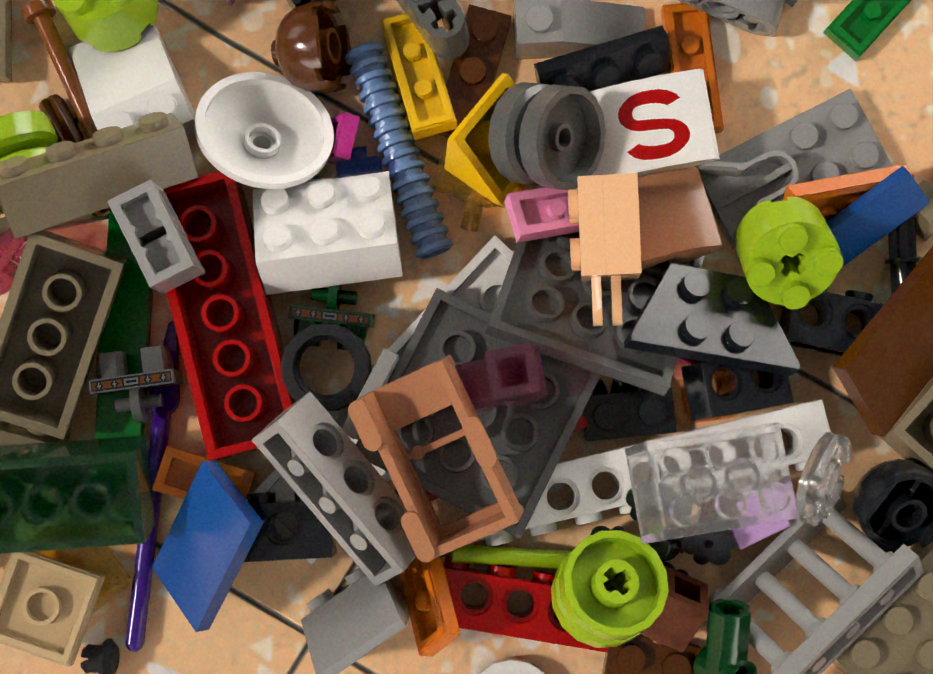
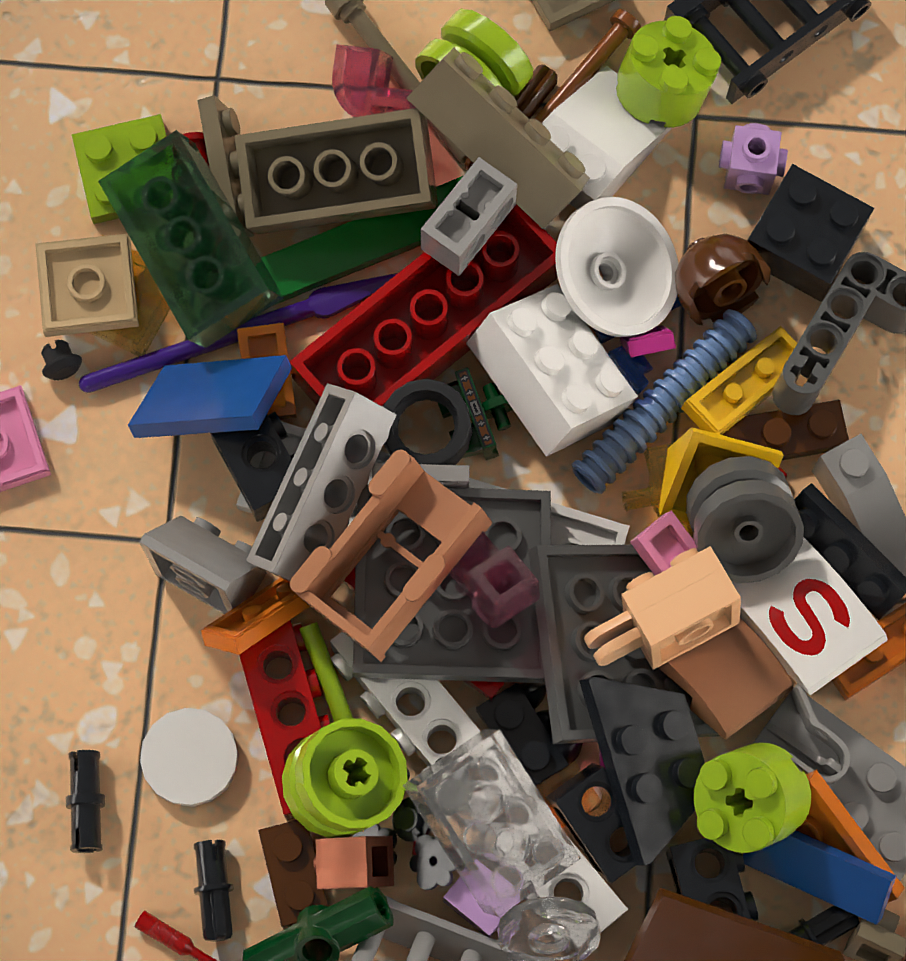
camera: 65 degrees right, 10 degrees down
dark grey hips [88,345,184,423] -> none

